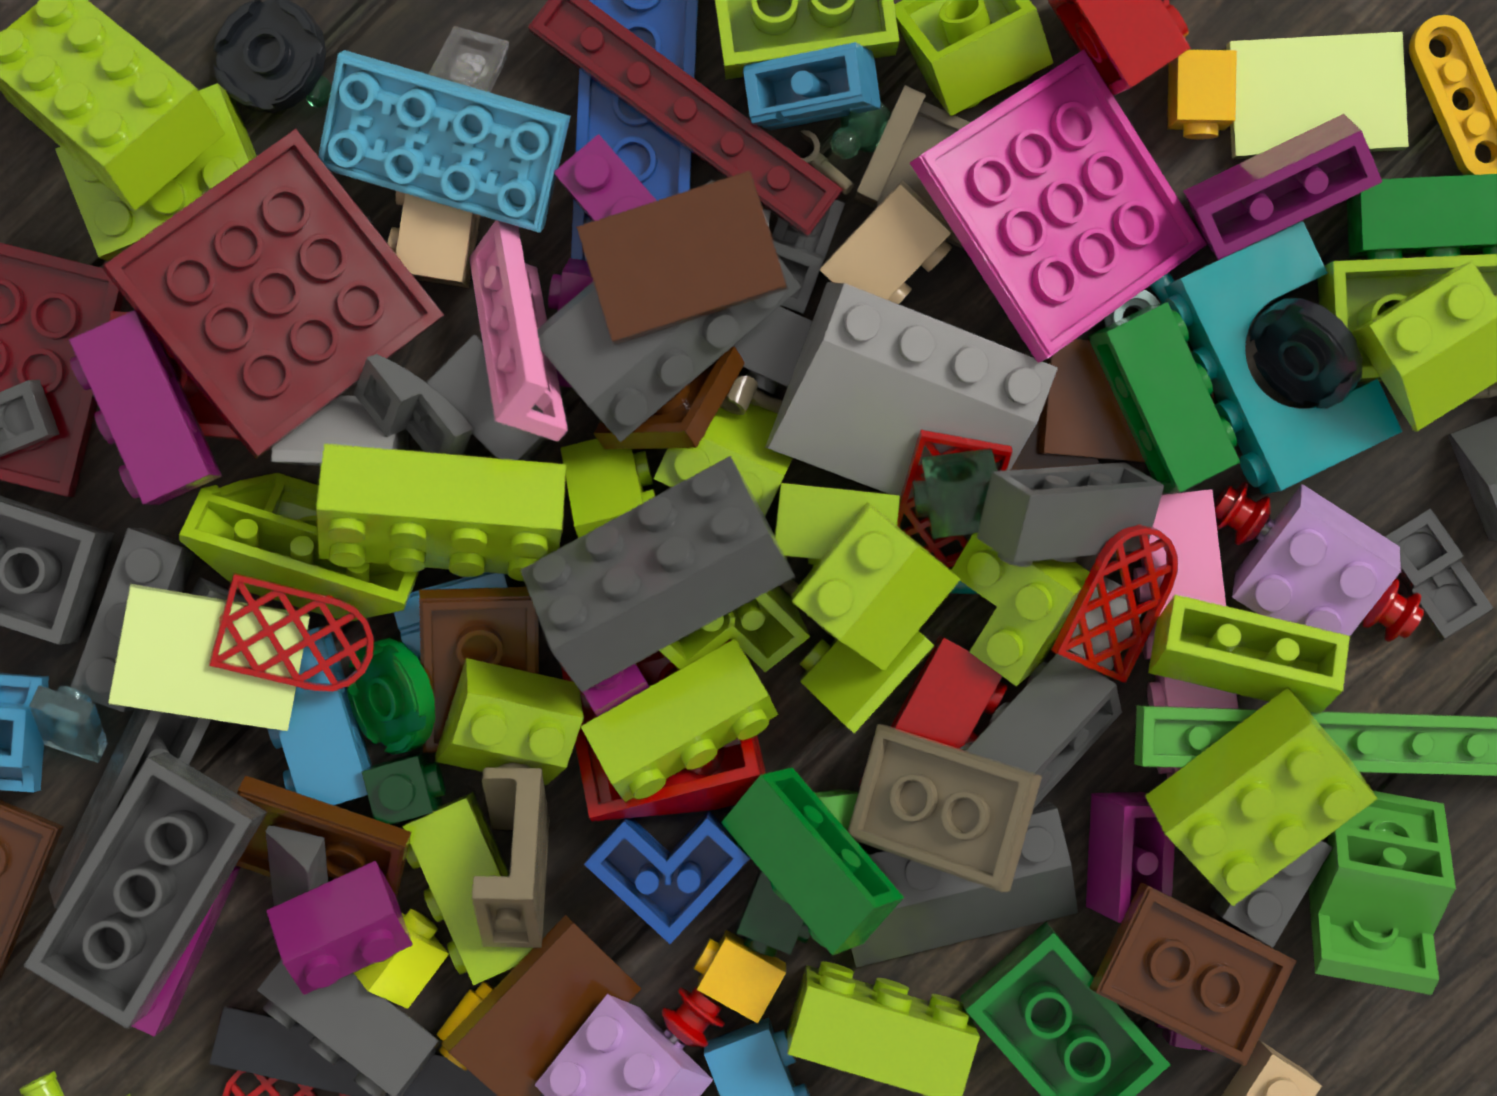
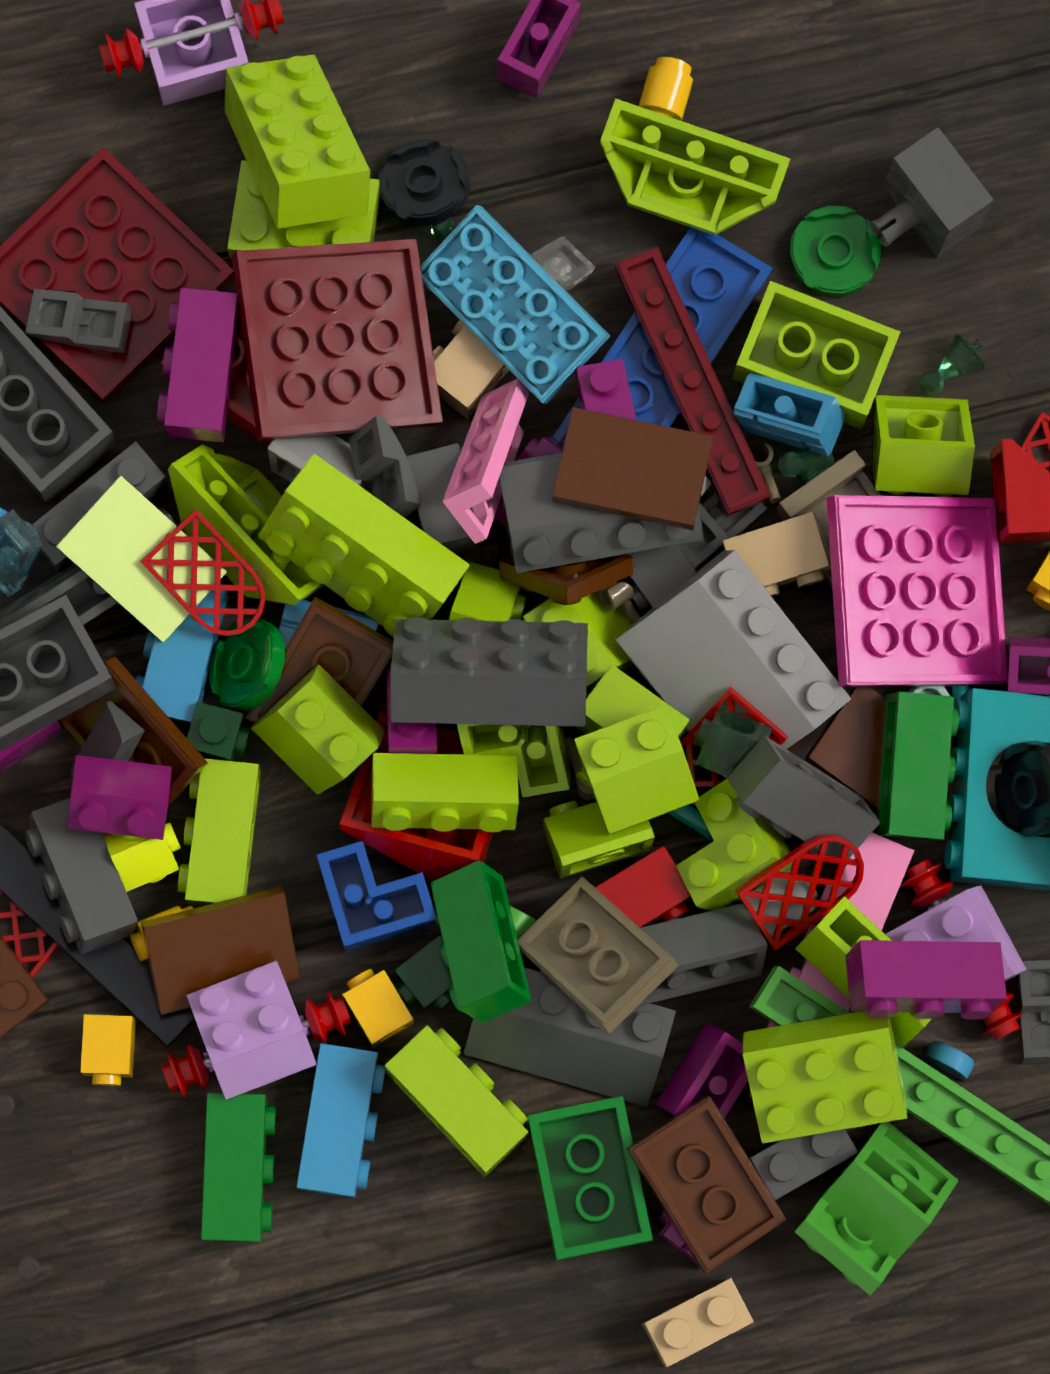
camera: 20 degrees right, 10 degrees down
dark tan panel [472,763,550,948] -> none
none -> magenta brick [845,940,1007,1020]
none -> dark azure tile [922,1041,975,1081]

